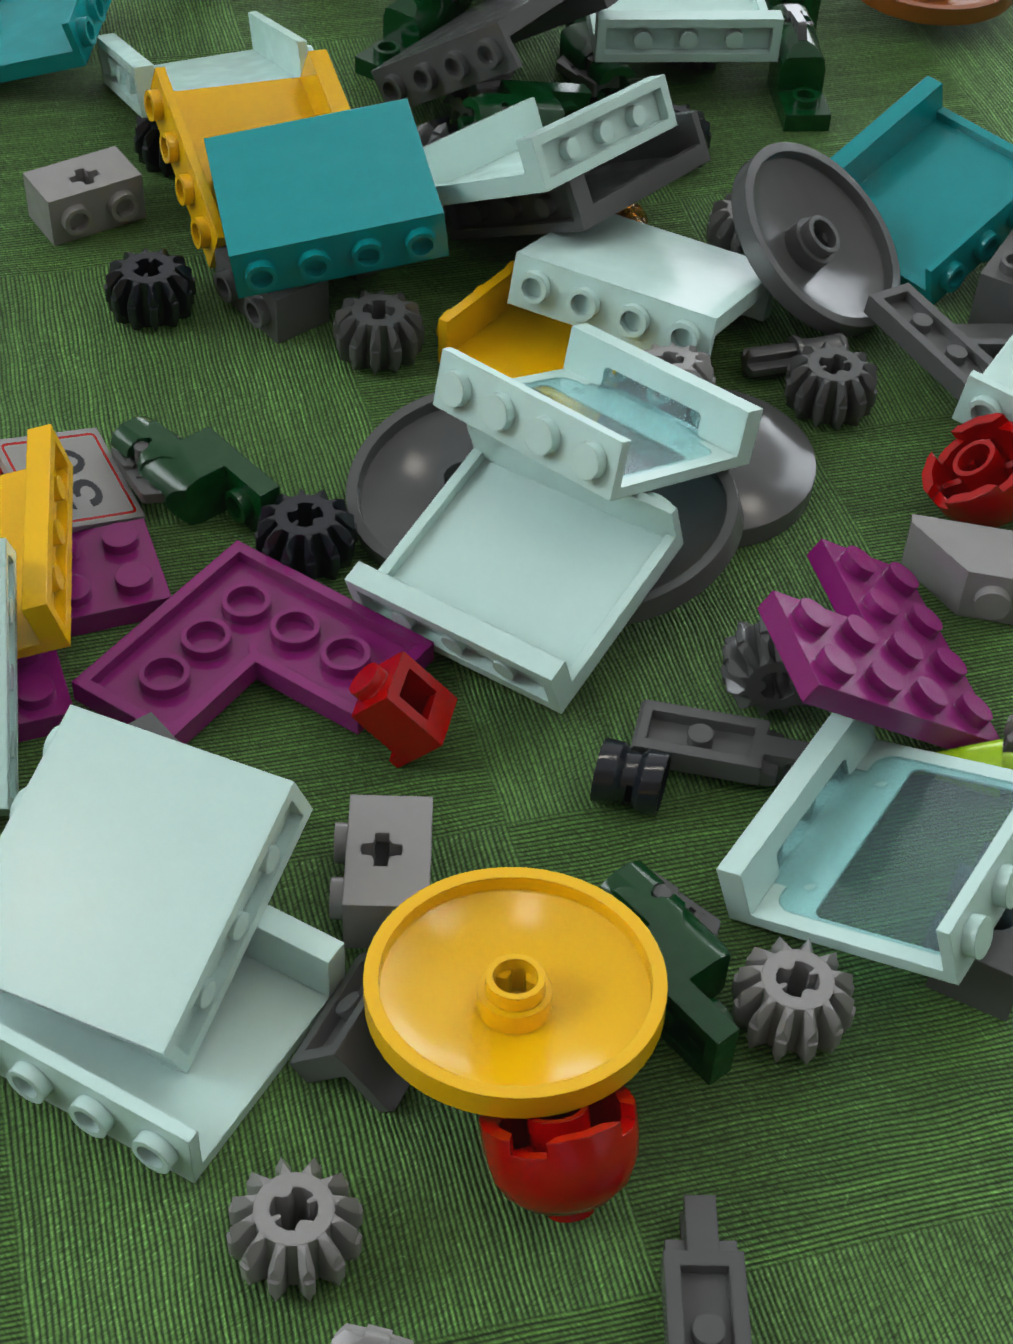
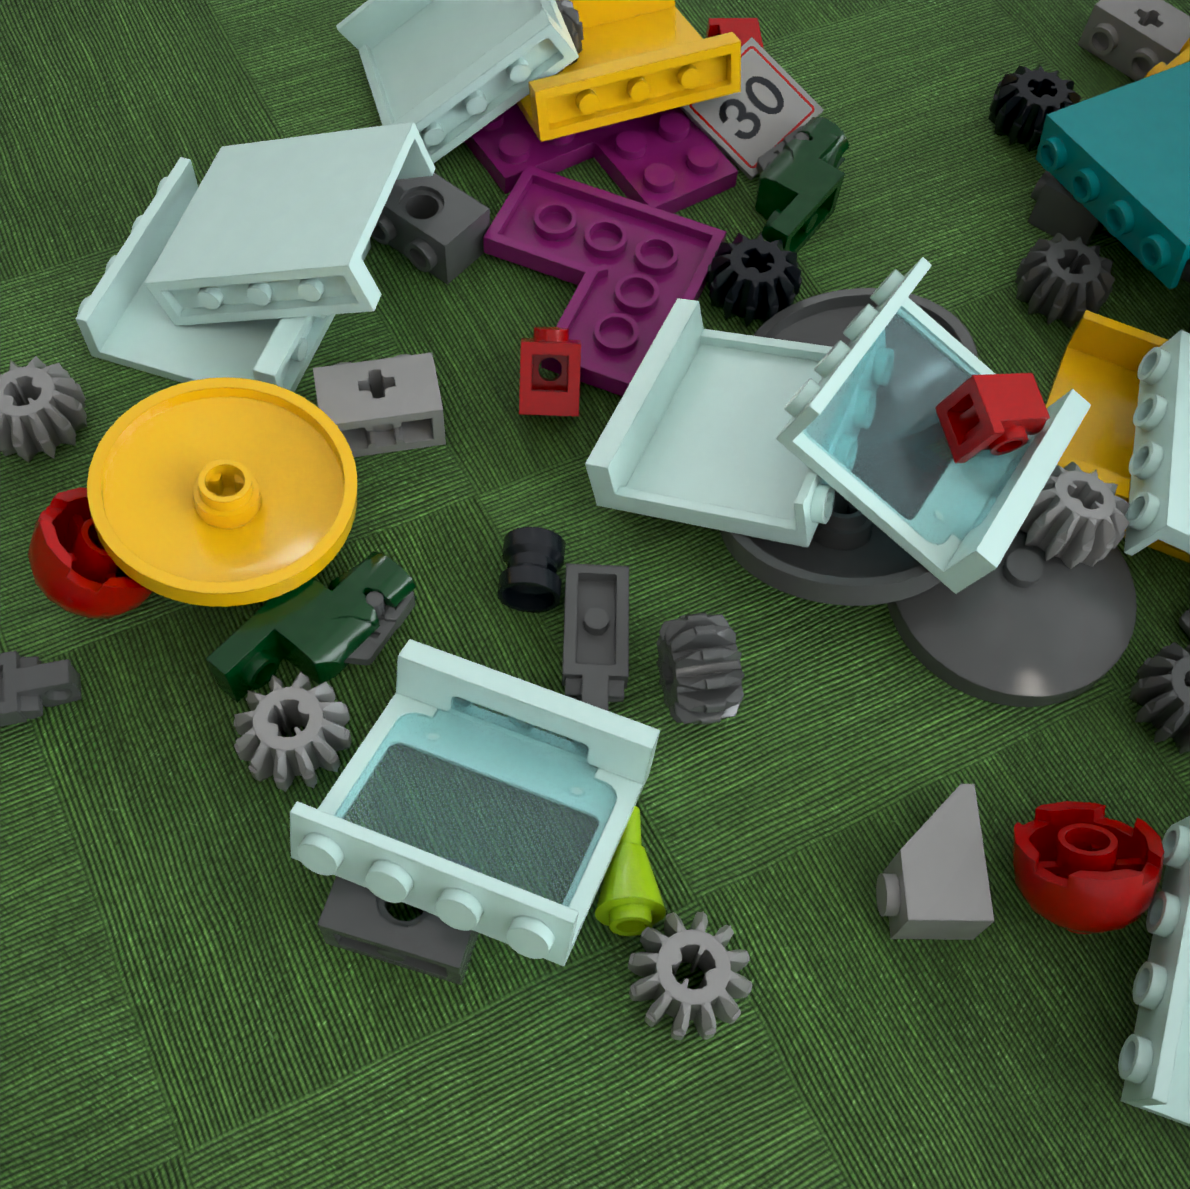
camera: 75 degrees right, 15 degrees up
magenta plate [757,538,1004,749] -> none
none -> red brick [935,373,1050,464]

